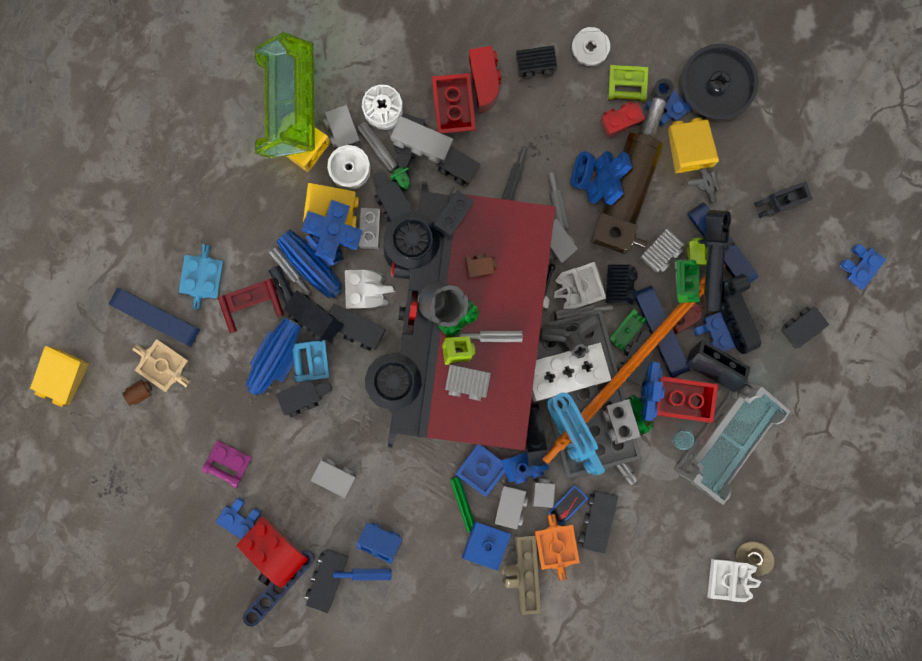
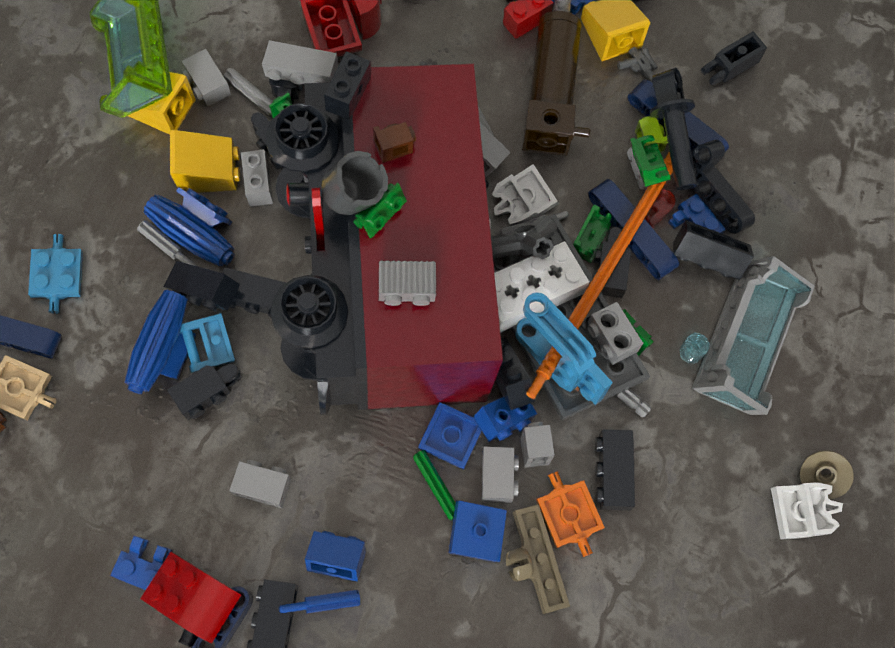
camera: 10 degrees left, 15 degrees down
magenta plate [202,440,252,488] -> none
dark red plate [217,278,284,334] -> none
black pin [268,266,293,305] -> none
blue plate [301,200,363,261] -> none
white wheel [327,145,371,191] -> none
white plate [345,270,395,309] -> none
white wheel [362,85,403,130] -> none
lime brick [442,336,475,365] -> none
light grey axle [459,330,523,343] -> none
black slope [548,485,589,526] -> none
blue plate [571,151,595,190] -> none
blue plate [586,151,632,205] -> none
black brick [605,264,638,305] -> none
light grey brick [640,228,684,273] -> none
blue plate [640,362,664,421] -> none
red brick [655,377,718,423] -> none
black brick [781,306,829,349] -> none
blue plate [839,244,886,290] -> none

